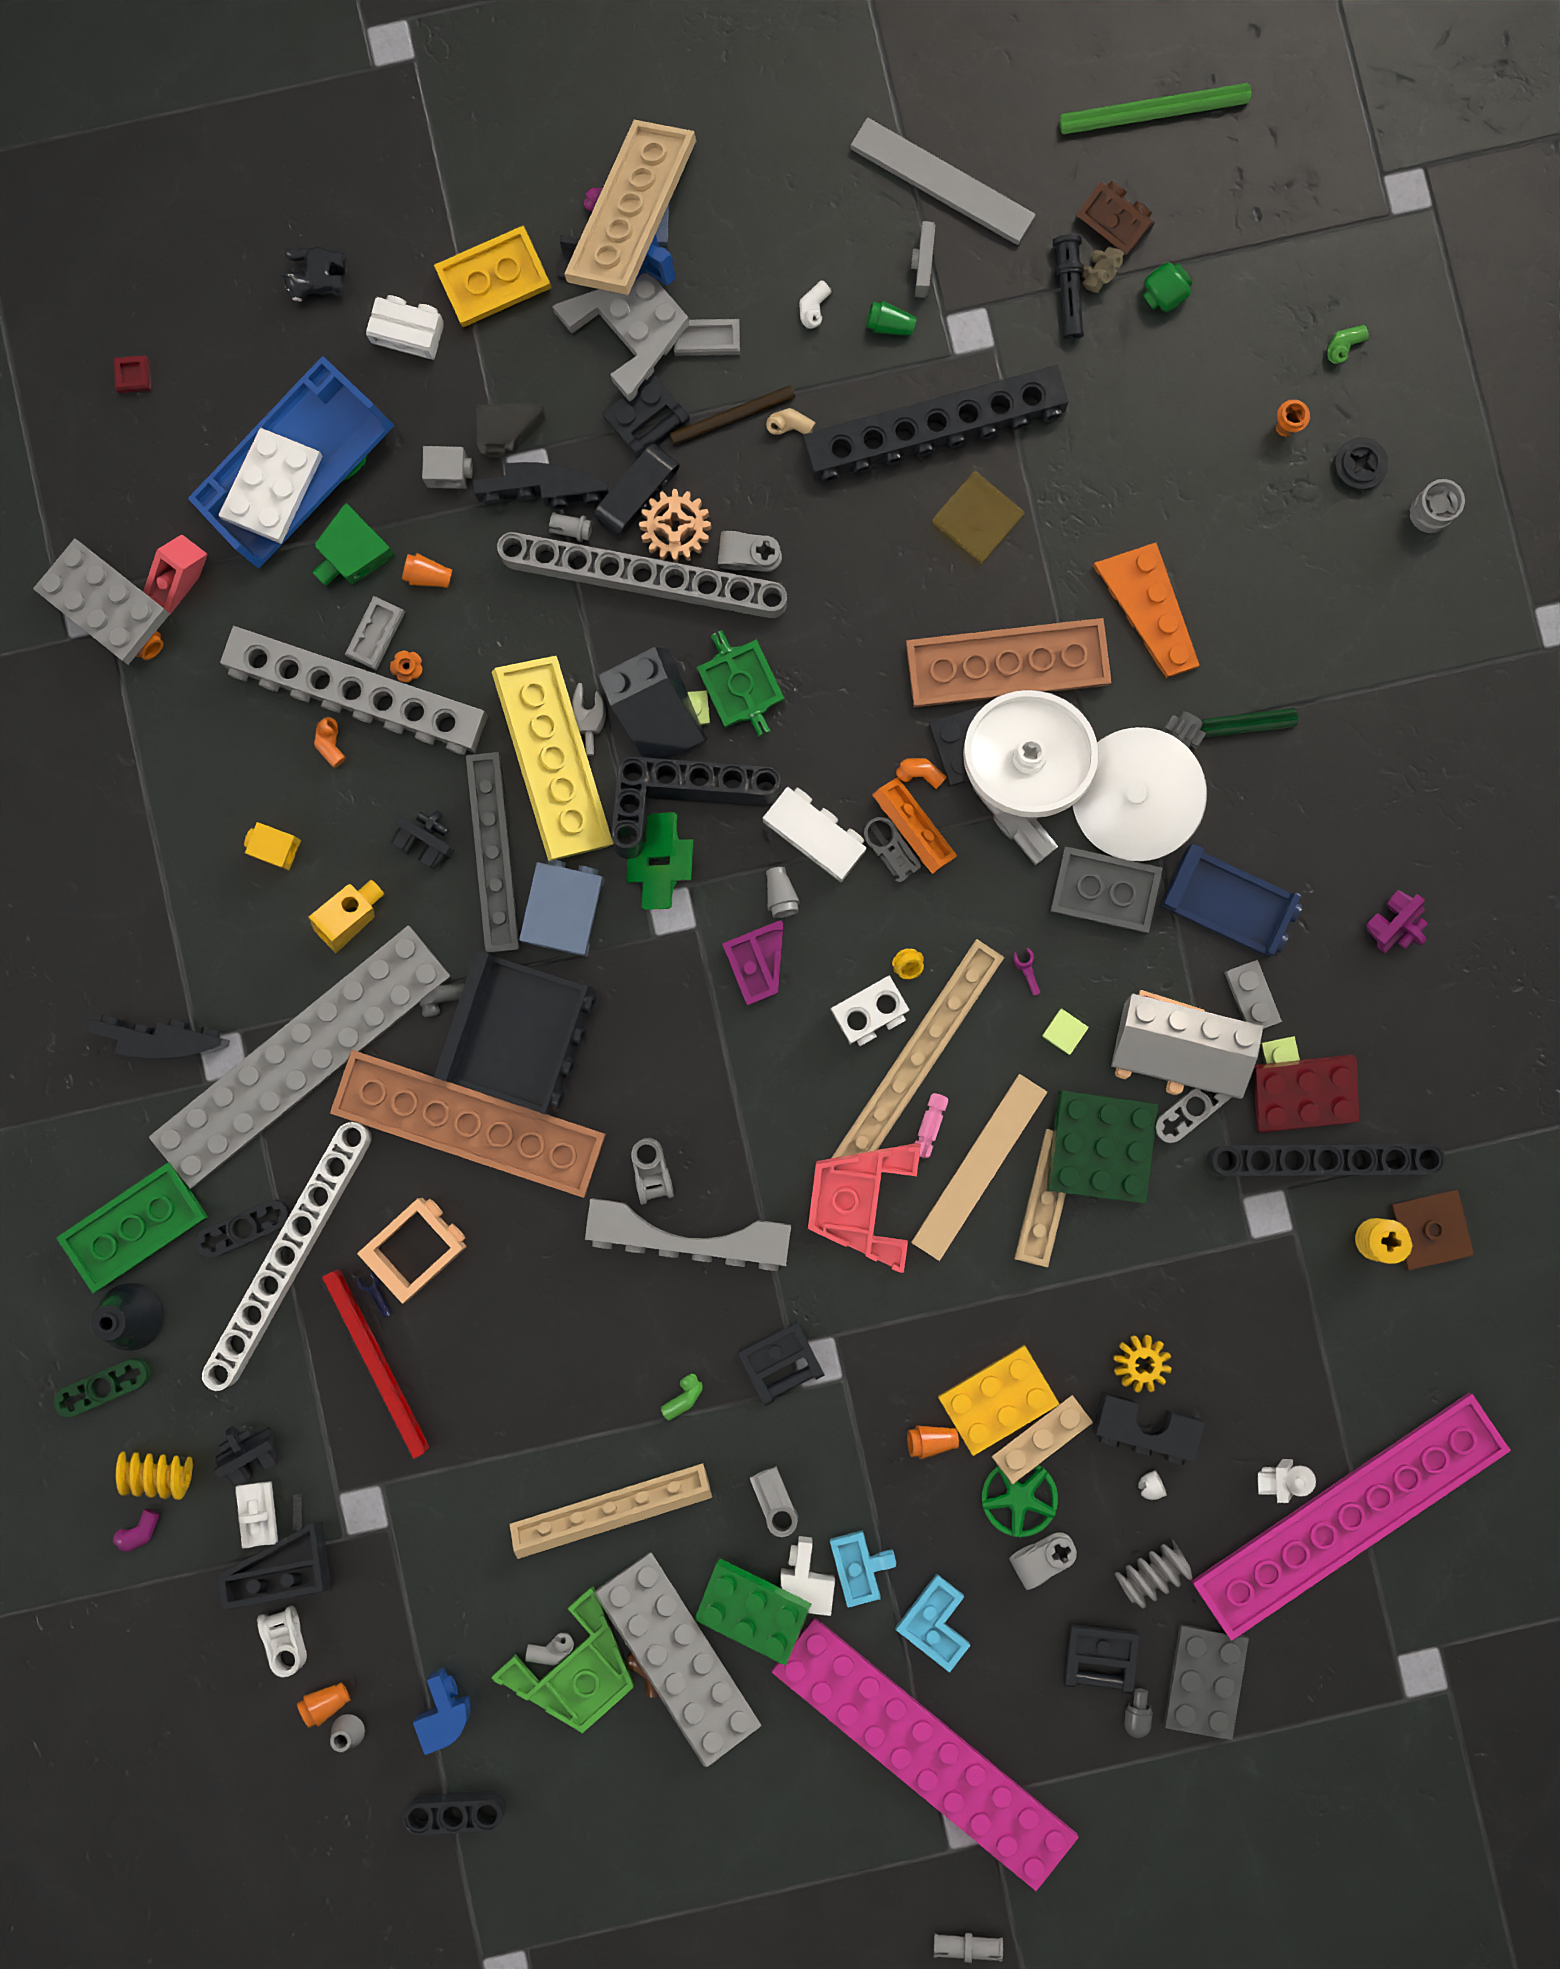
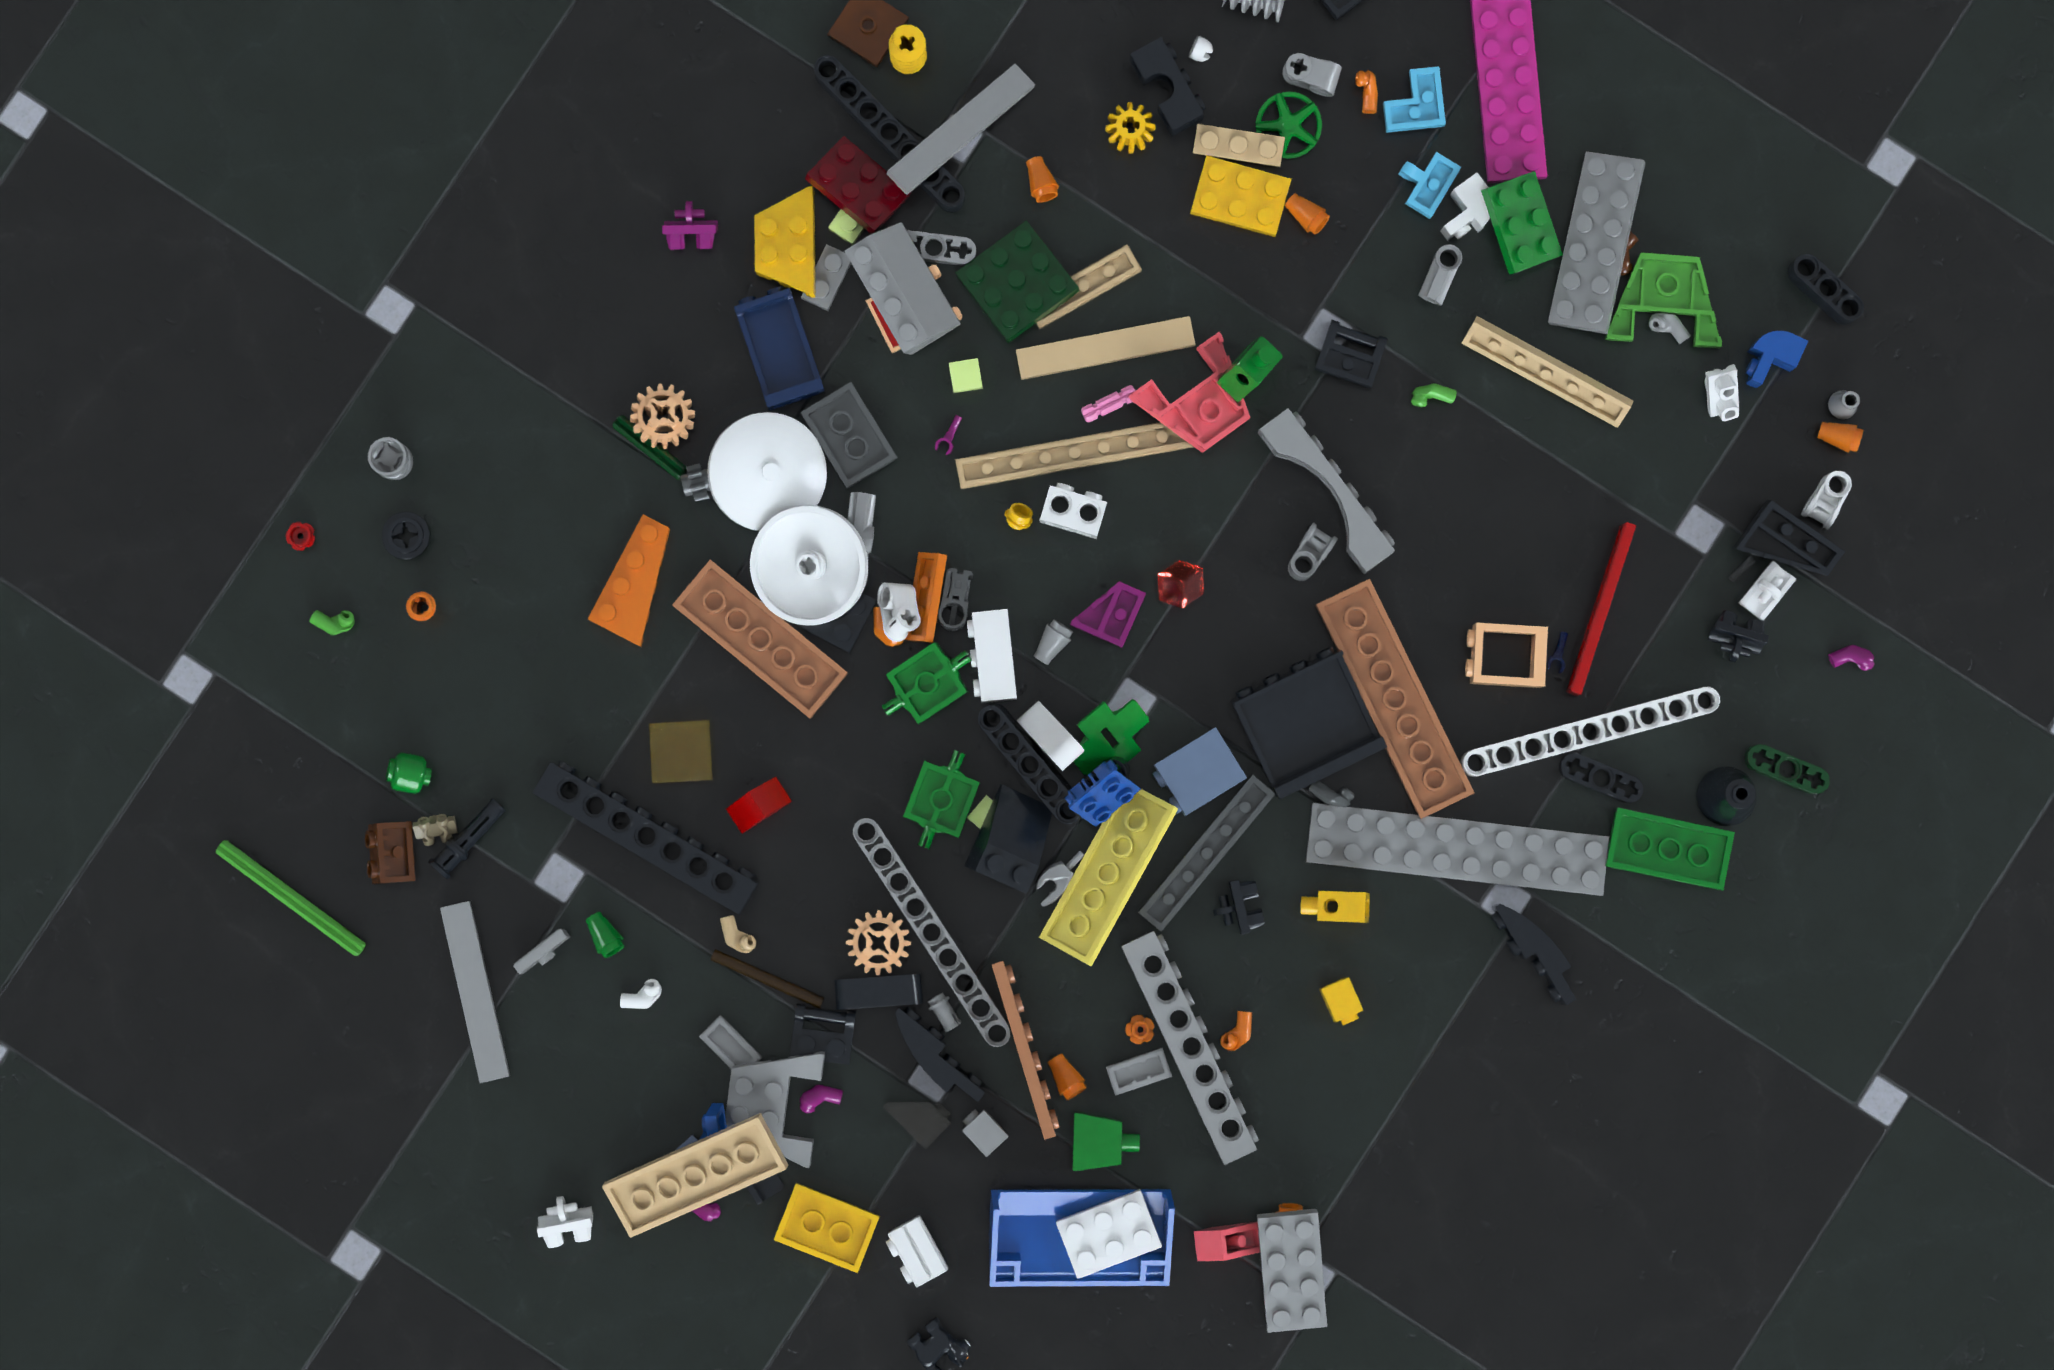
camera: 140 degrees left, 0 degrees up
yellow piece [116,1451,193,1500] -> none
light grey piece [717,531,782,572] -> none
none -> red plate [286,522,315,551]
none -> white hips [537,1196,593,1248]
none -> light nougat gear [630,384,695,449]
none -> red slope [726,777,792,834]
none -> yellow wing [754,186,816,298]
none -> magenta arm [800,1084,843,1113]
none -> white piece [877,582,921,642]
none -> green plate [882,641,972,724]
none -> light grey tile [887,64,1035,195]
none -> nougat plate [992,960,1060,1140]
none -> white beam [1016,701,1085,771]
none -> orange cone [1026,156,1059,203]
none -> blue hinge [1065,760,1141,827]
none -> clear red panel [1158,560,1204,608]
none -> green torso [1216,336,1283,402]
none -> orange arm [1355,70,1378,114]
none -> white hips [1704,364,1739,421]

